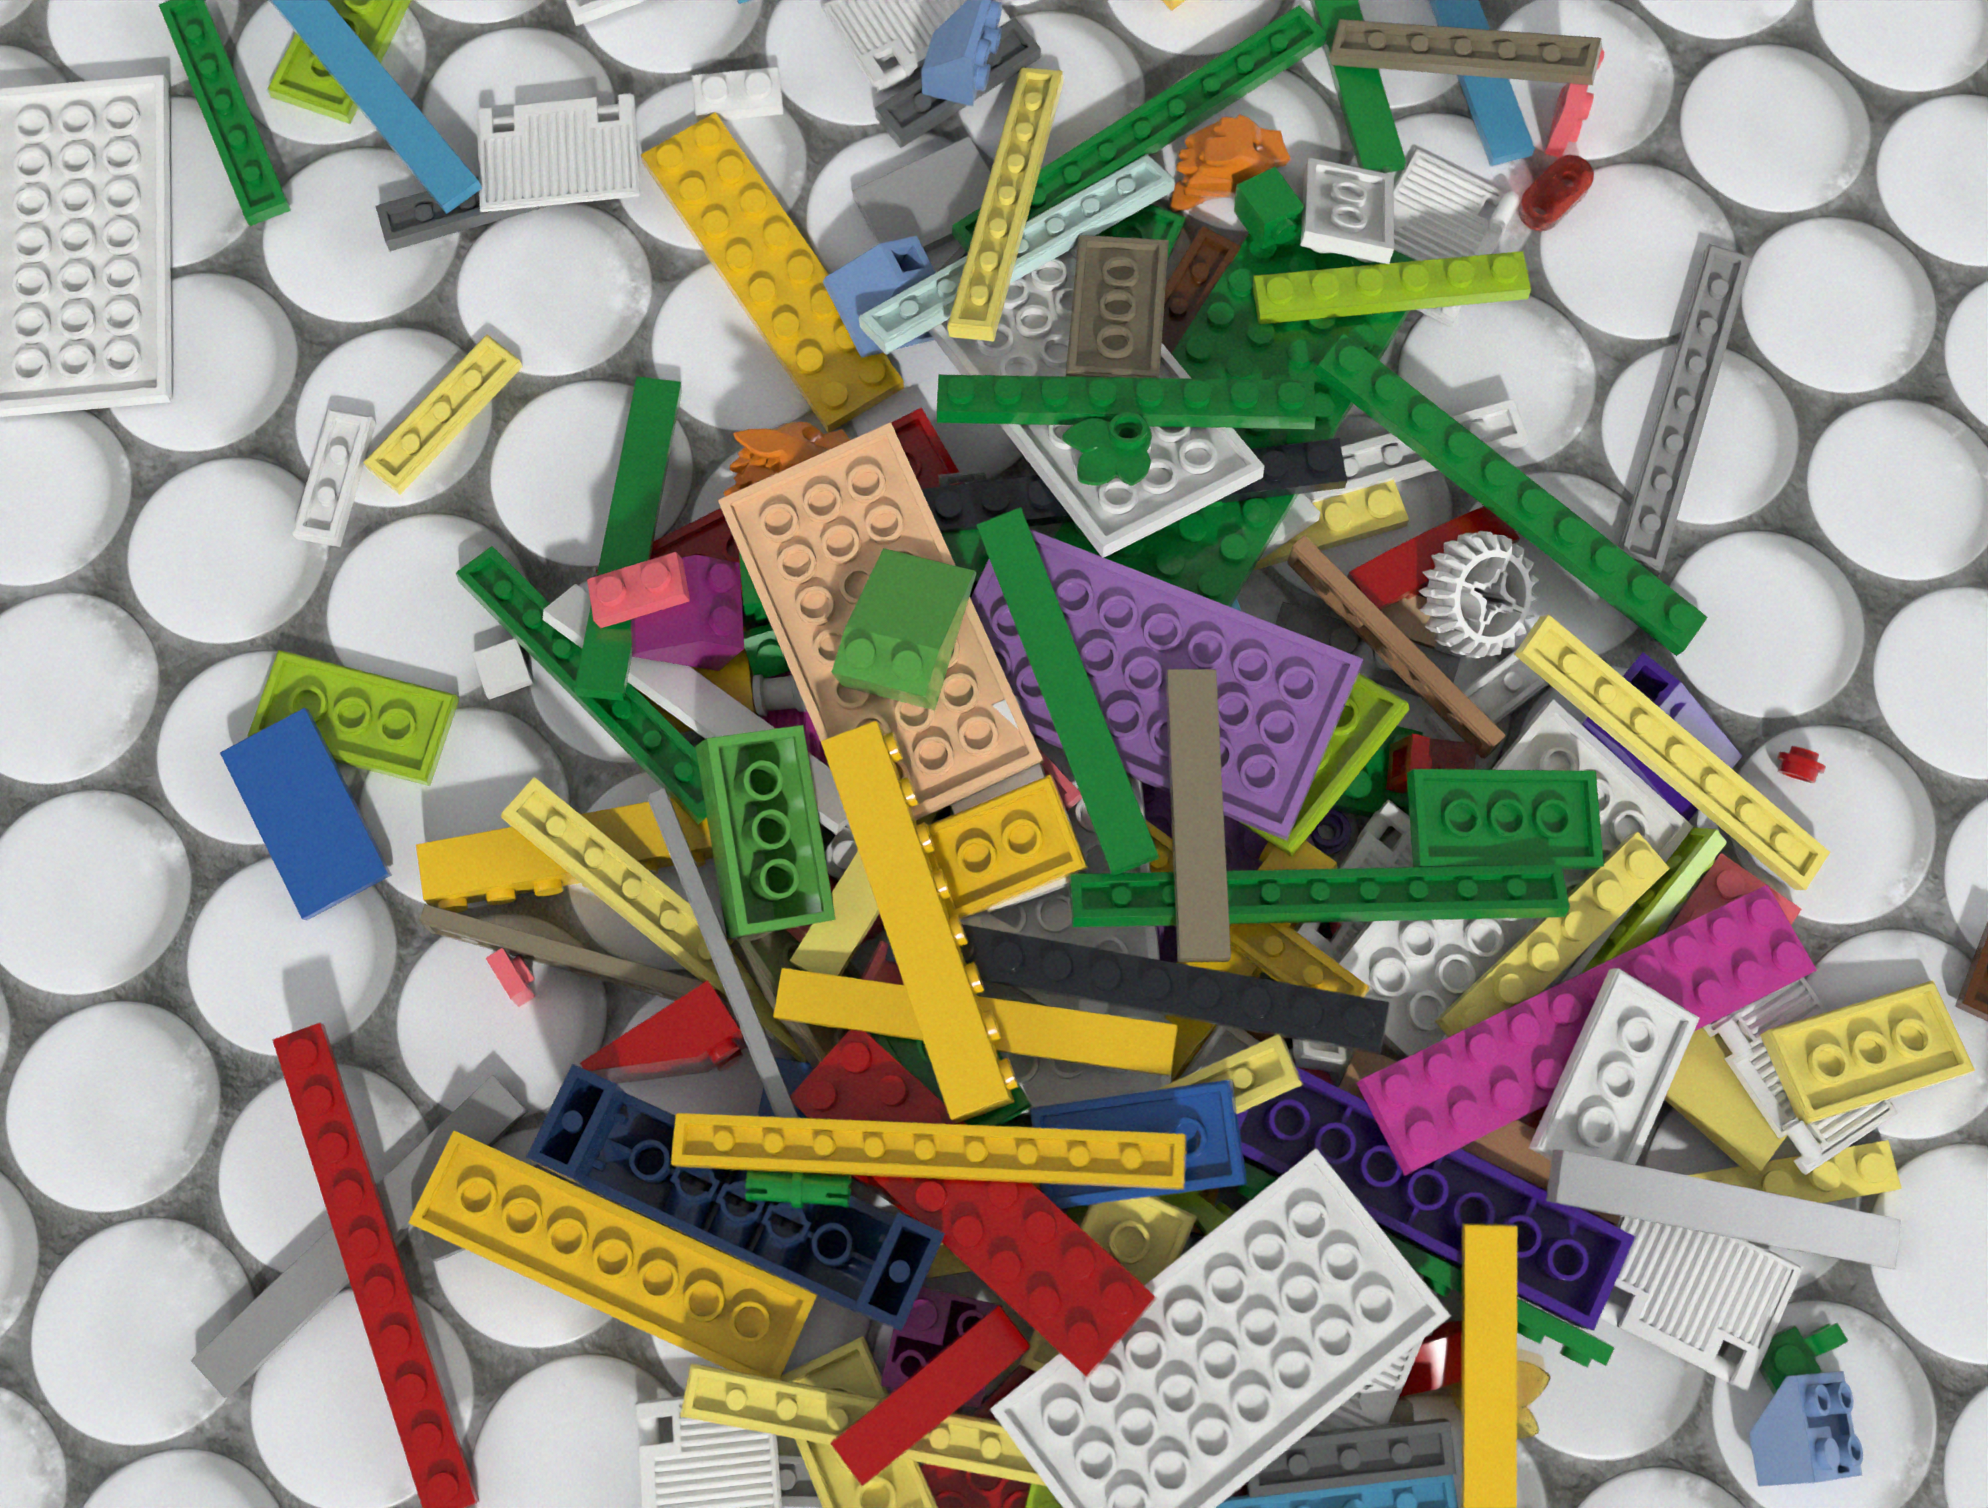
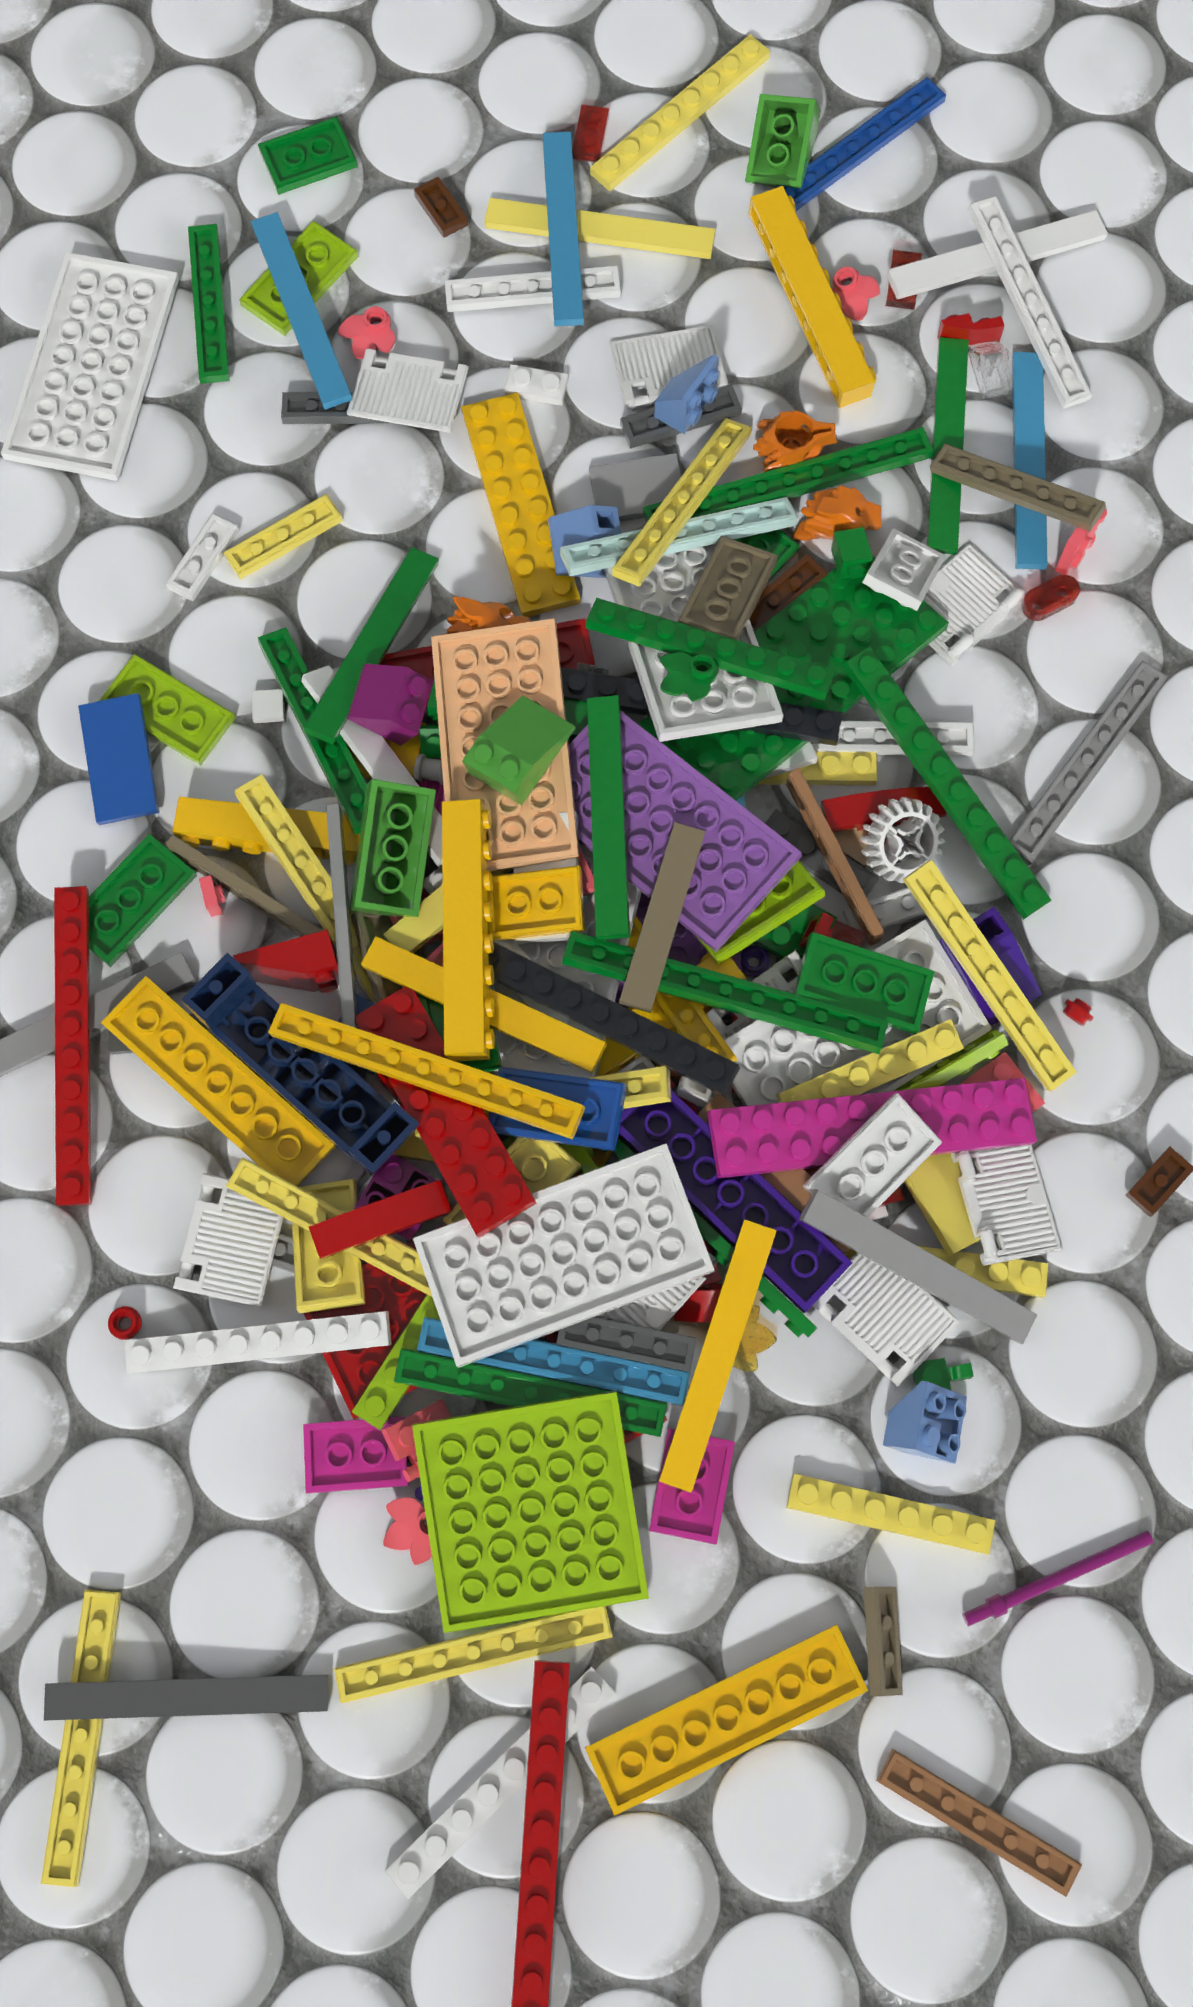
camera: 20 degrees right, 0 degrees up
coral plate [587,552,690,628] -> none
green pin [746,1170,852,1208] -> none
lime plate [1253,251,1531,324] -> none
light yellow tile [1760,980,1975,1125] -> none
none -> green plate [89,834,197,968]
none -> coral plate [338,306,395,359]
none -> orange piece [753,410,837,473]

